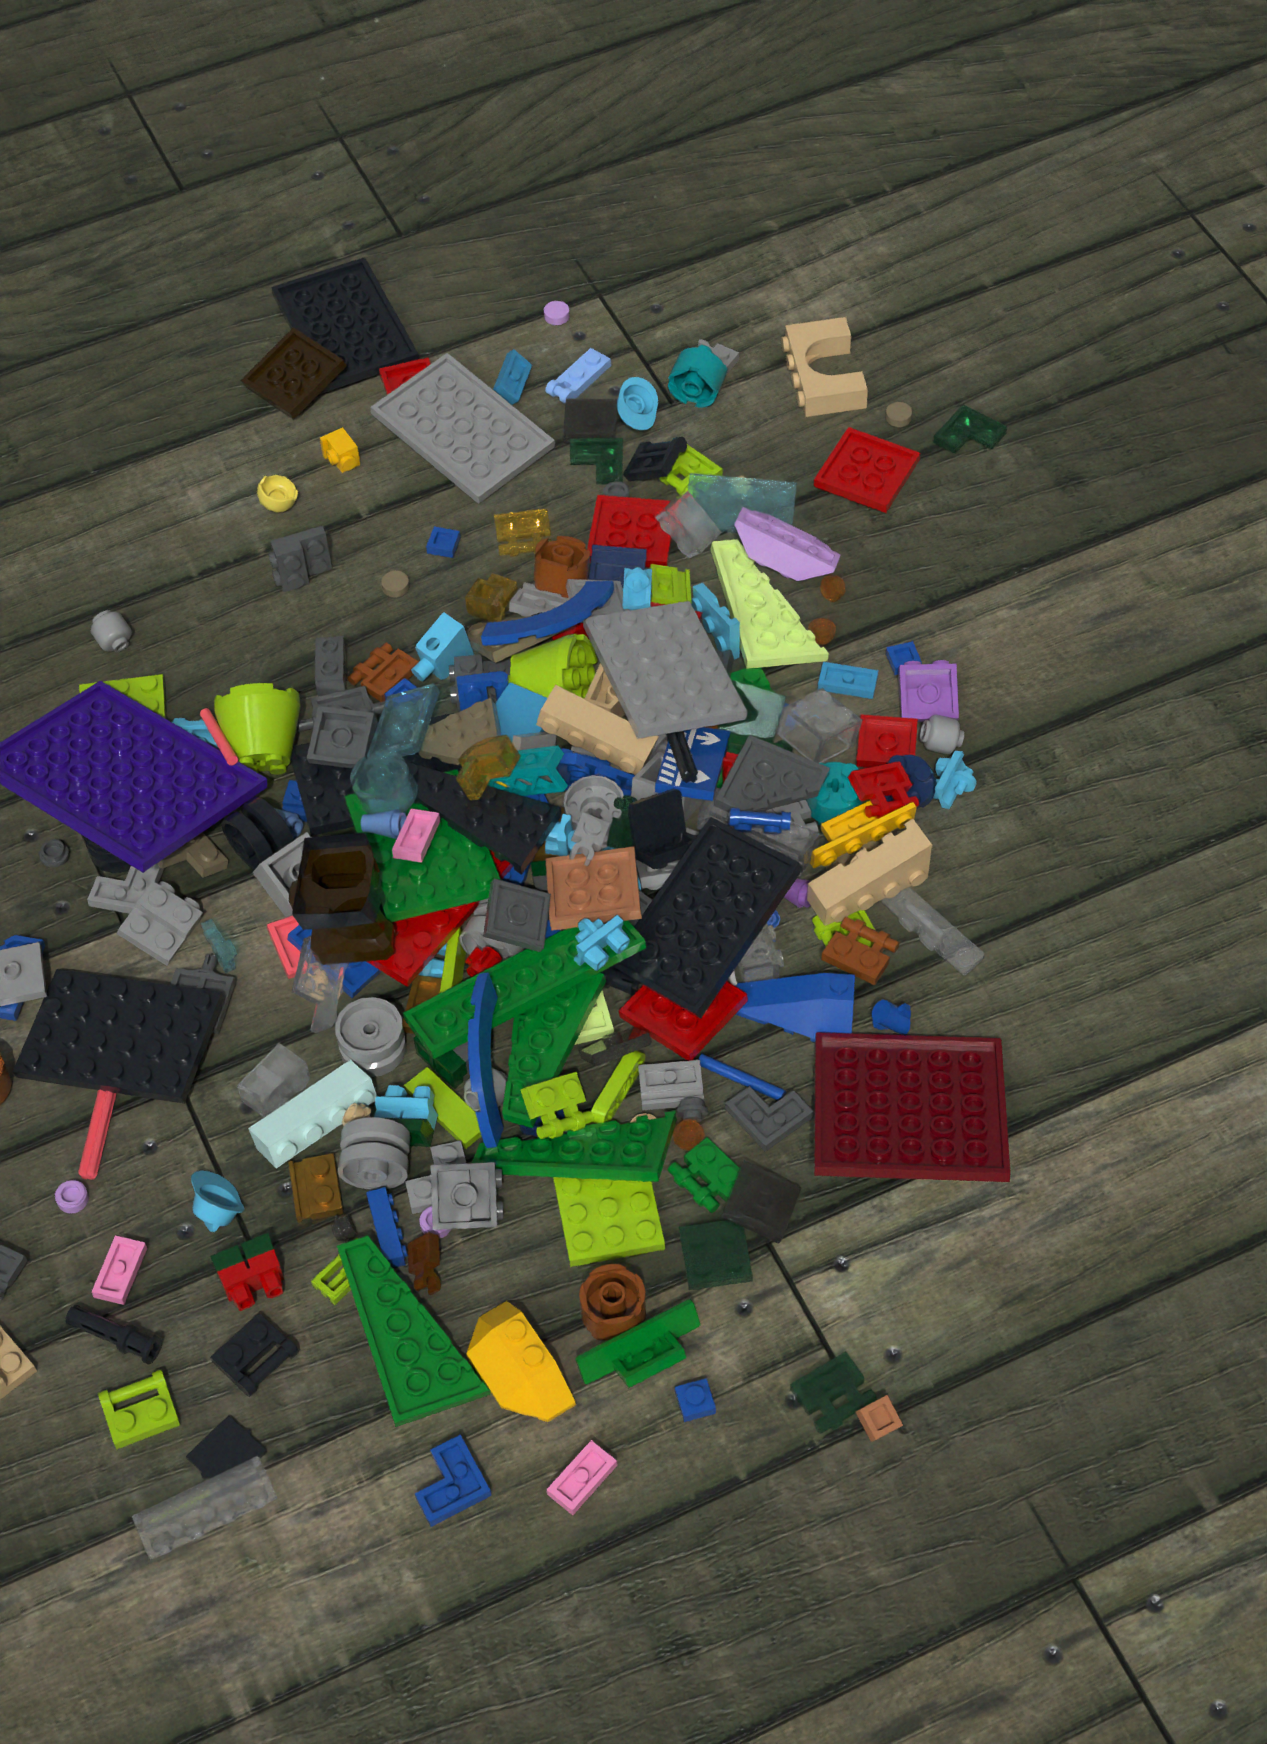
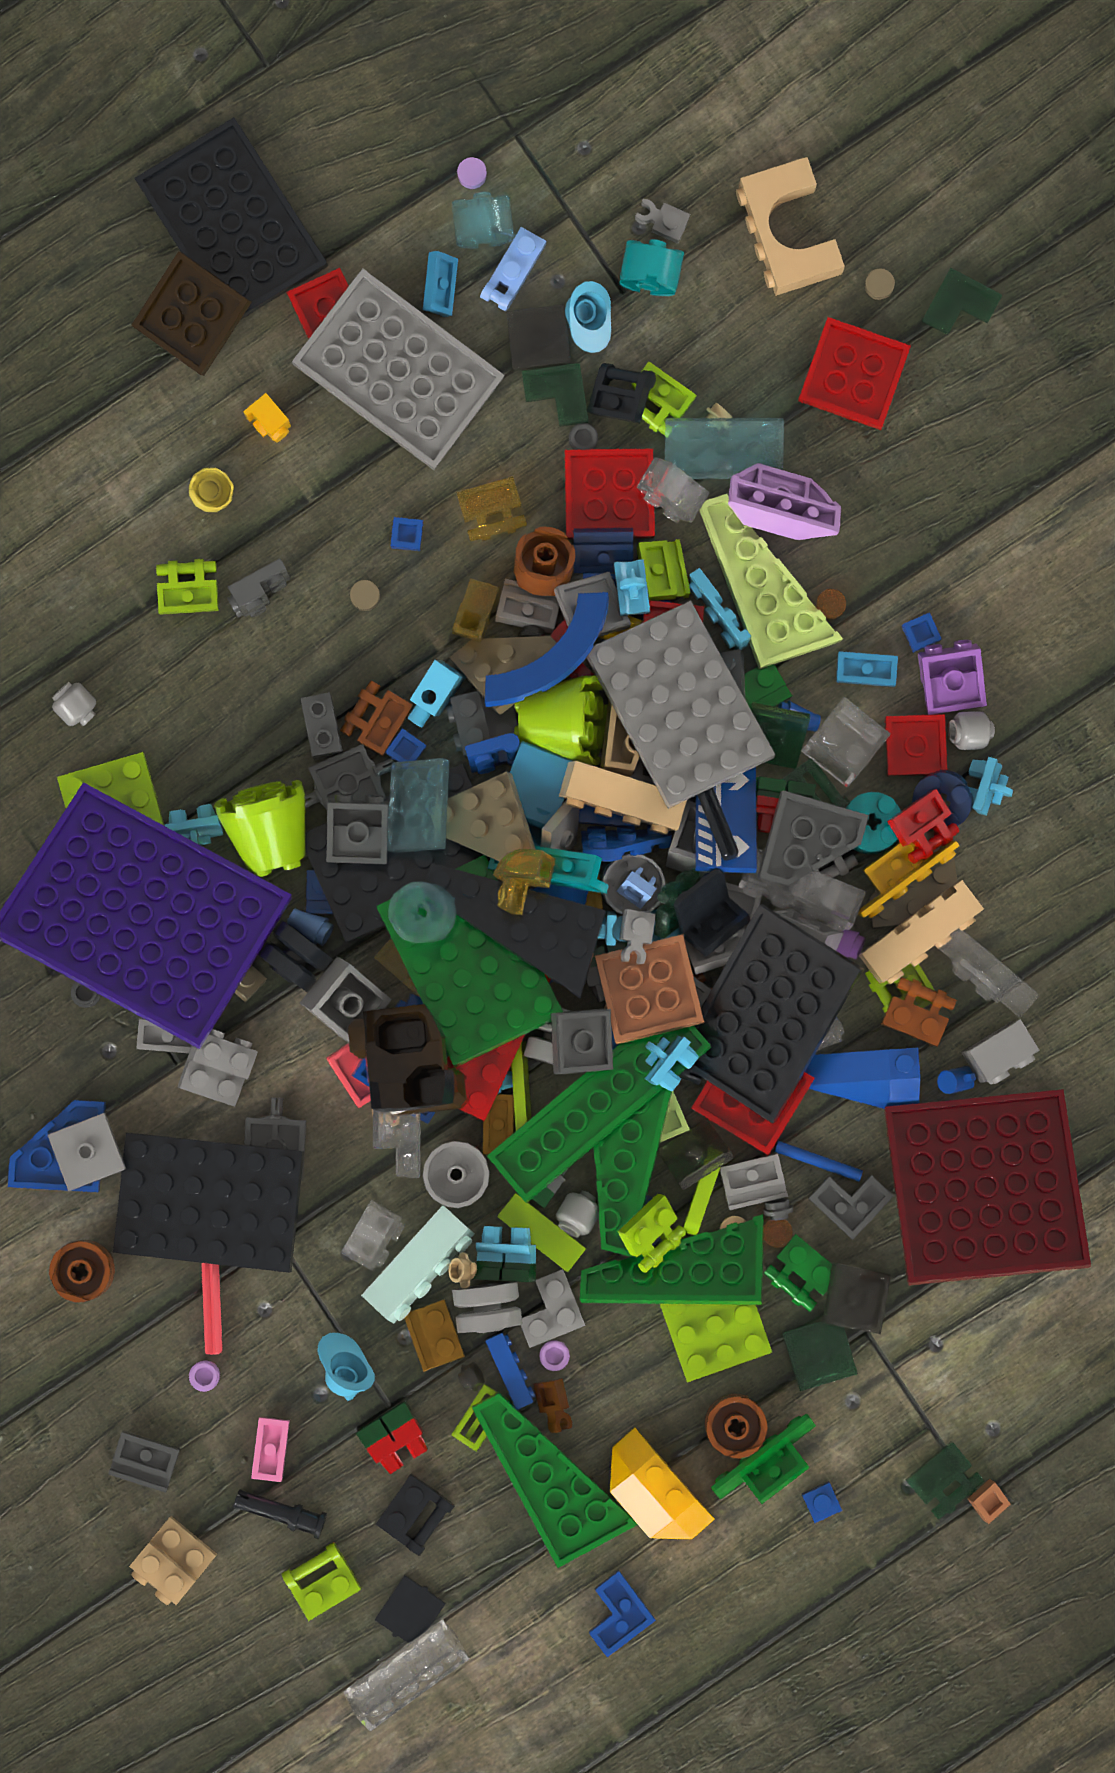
camera: 15 degrees left, 30 degrees up
coral bar [200,708,238,765] -> none
clear light blue plate [201,919,237,974] -> none
medium blue cone [361,809,407,839] -> none
bright pink plate [392,809,440,863] -> none
plate [431,1162,503,1230] -> none
red gear [465,946,502,977] -> none
blue tile [468,972,504,1148] -> none
bright pink plate [547,1440,617,1515] -> none
blue plate [728,808,791,835] -> none
clear orange plate [820,574,845,602] -> none
none -> lime plate [156,559,219,615]
none -> clear light blue brick [451,192,514,249]
none -> light blue tile [616,867,657,909]
none -> light grey brick [961,1019,1040,1085]

